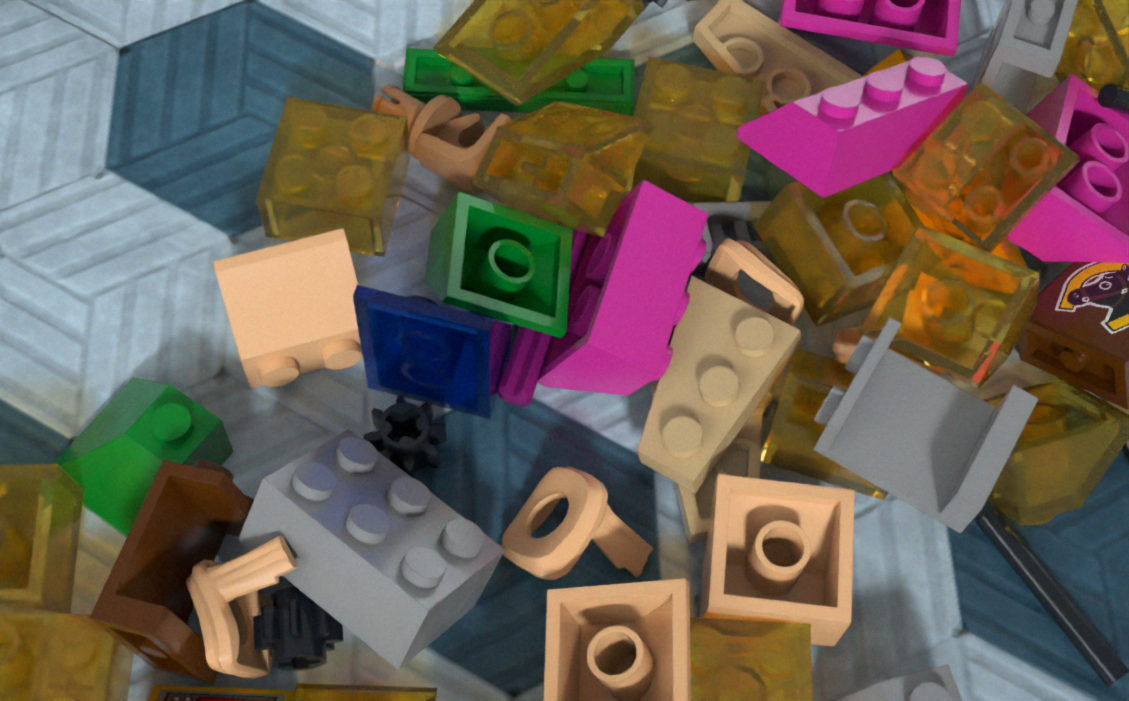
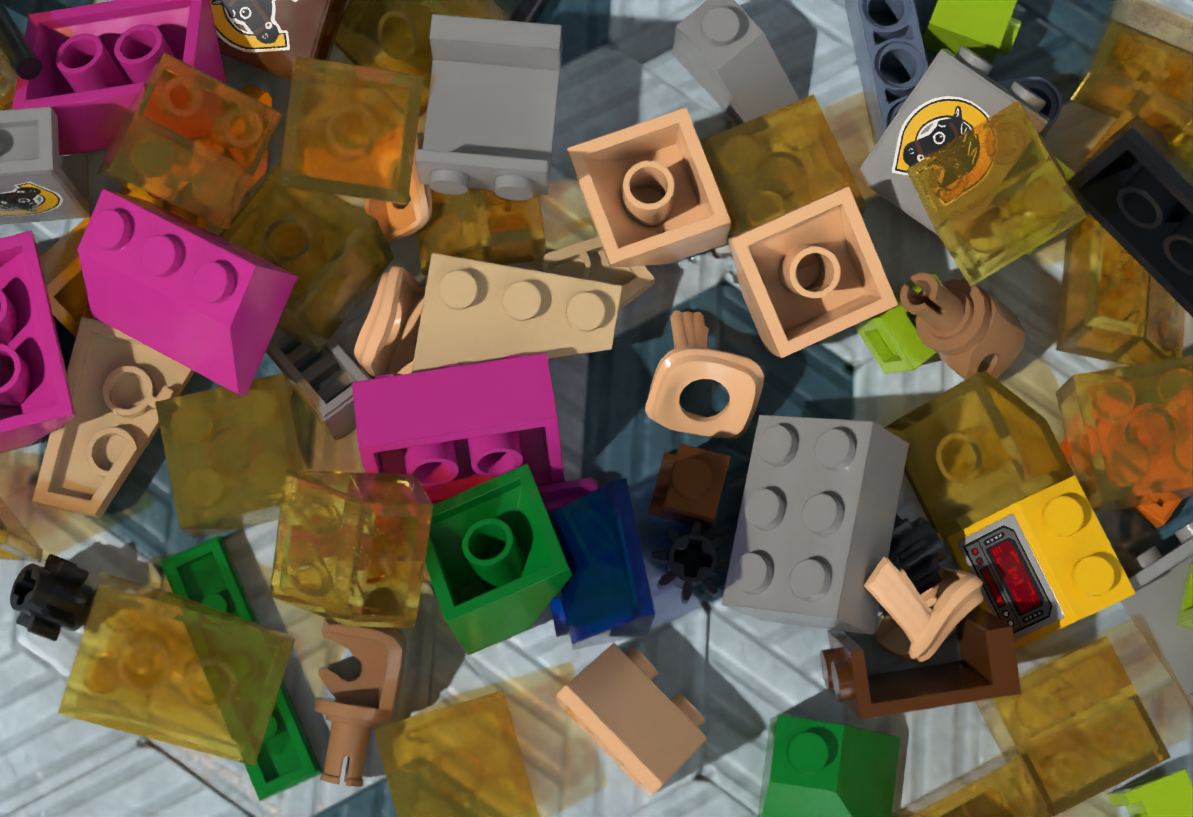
camera: 115 degrees left, 15 degrees up
none -> reddish brown brick [648,443,731,531]

